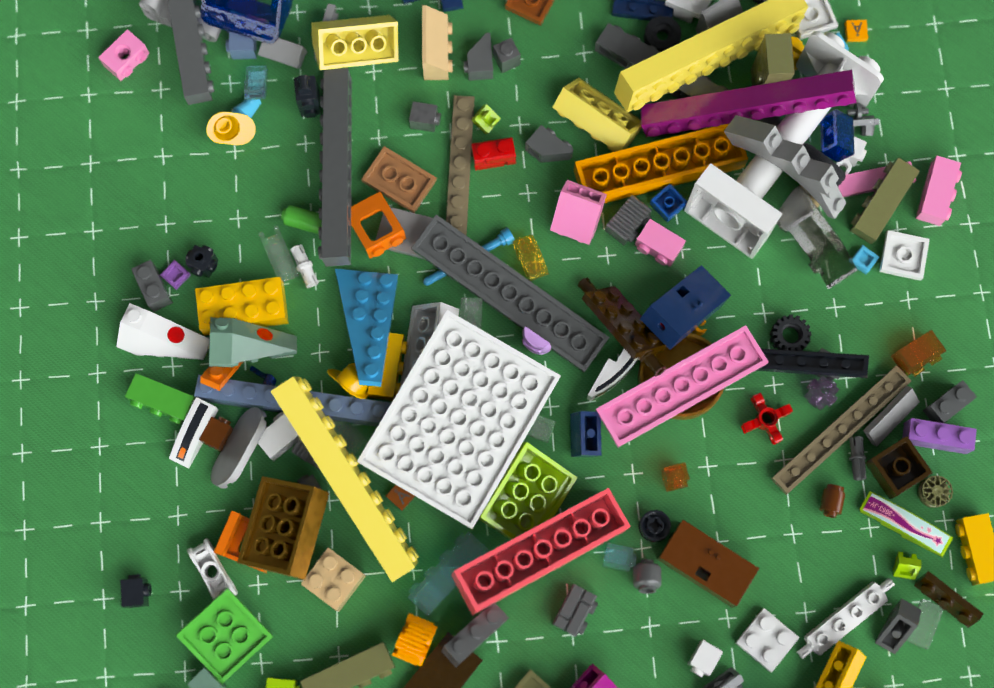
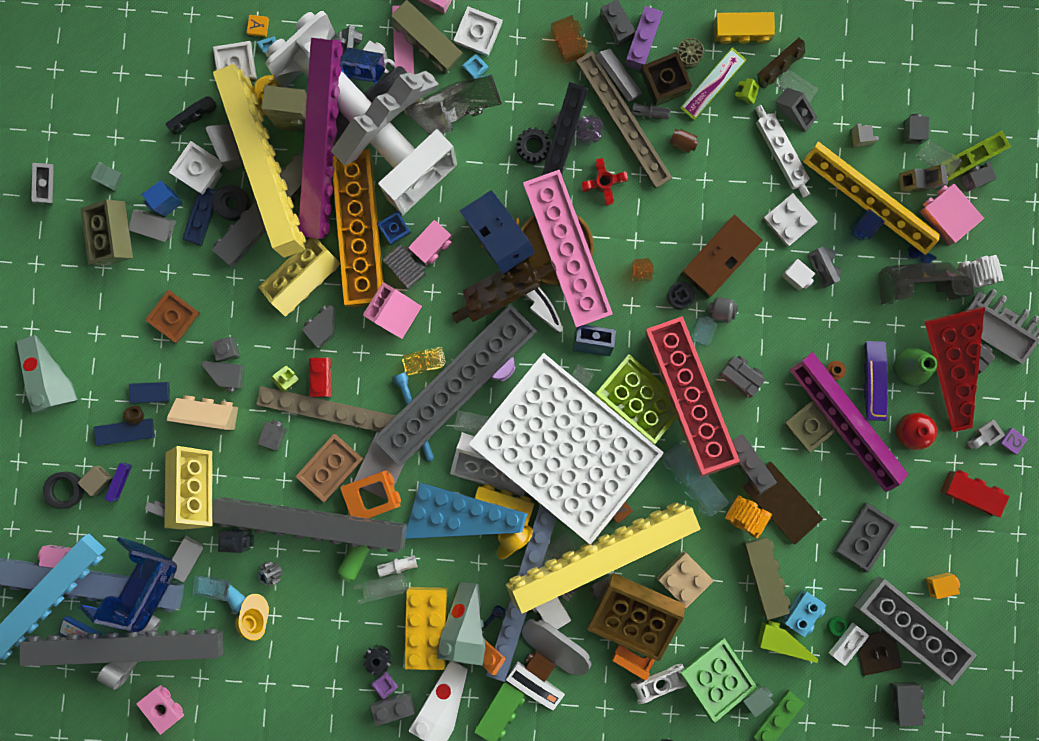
camera: 80 degrees left, 10 degrees up
none -> dark grey gear [258,561,282,586]

